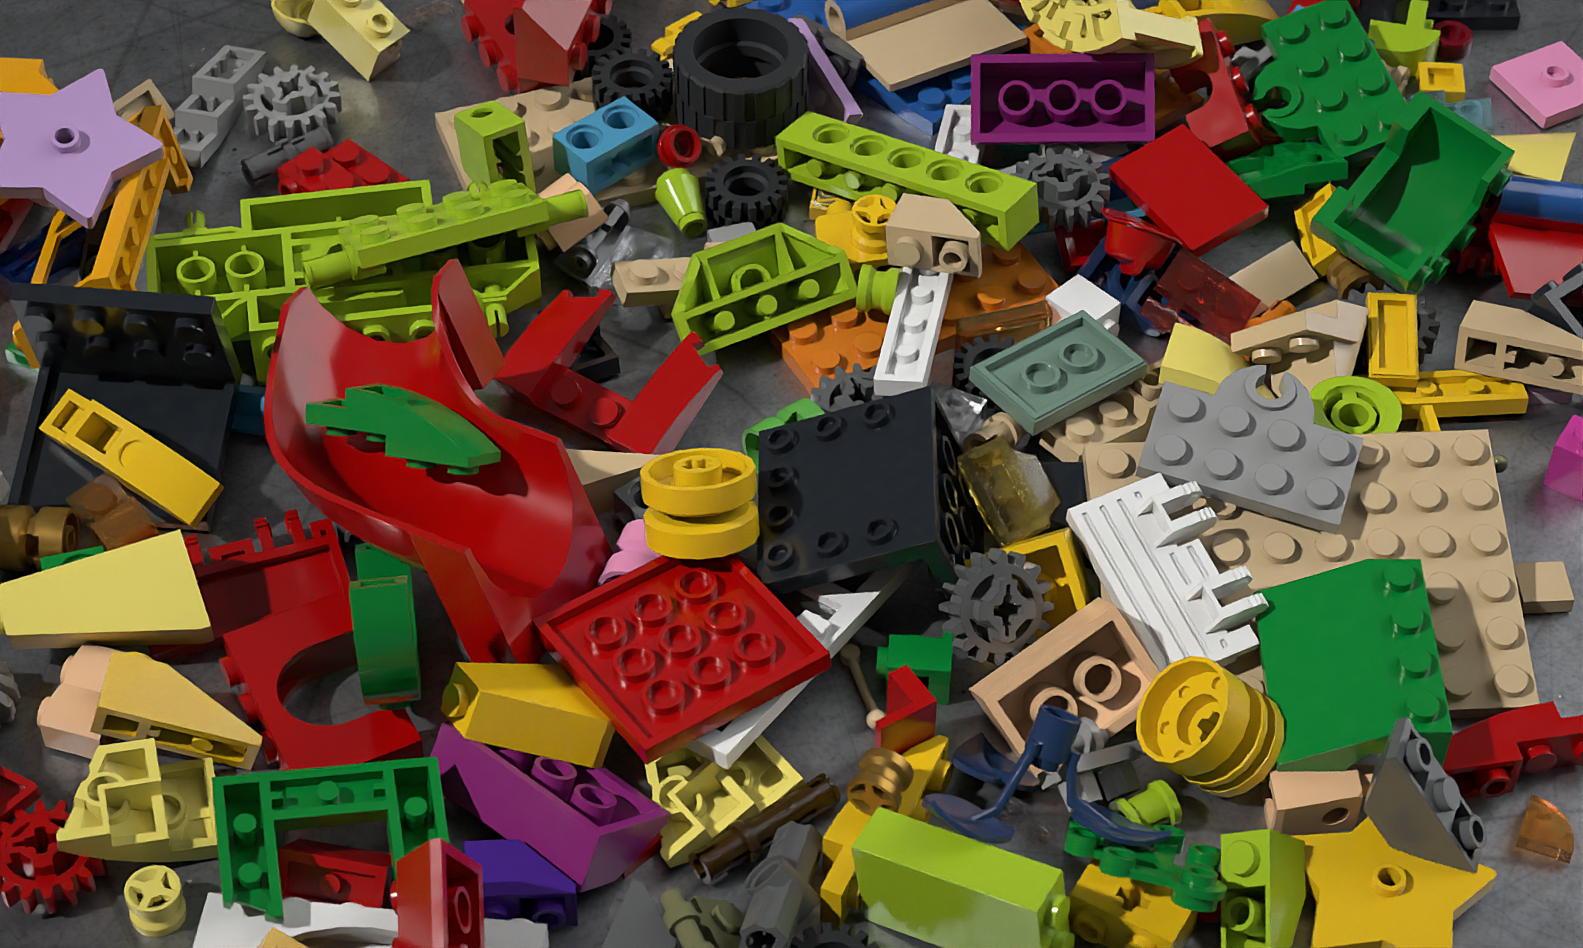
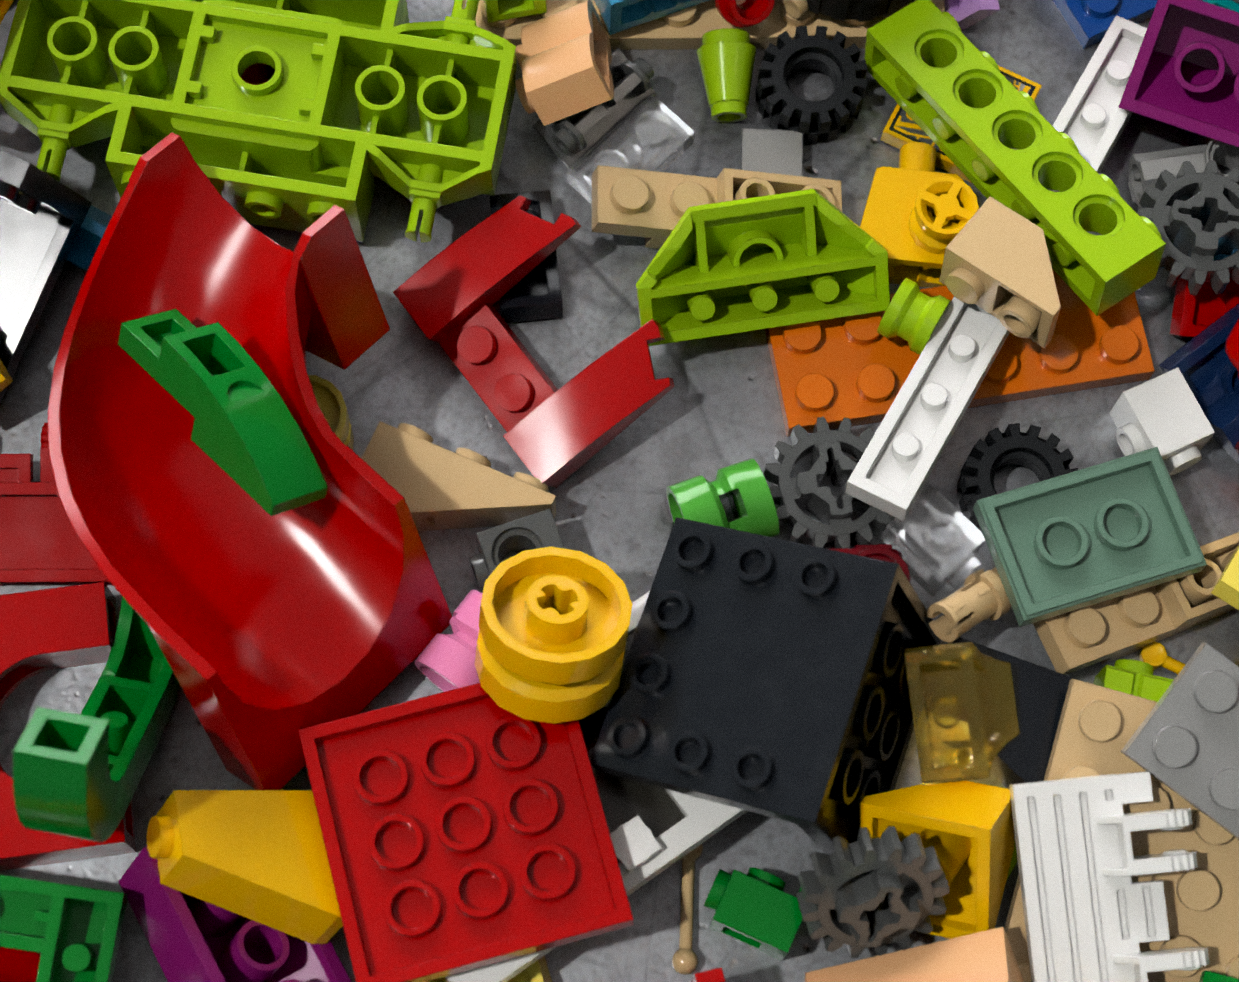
camera: 15 degrees right, 25 degrees up
lime plate [301,179,589,290] -> none
clear orange tile [954,301,1053,354] -> none

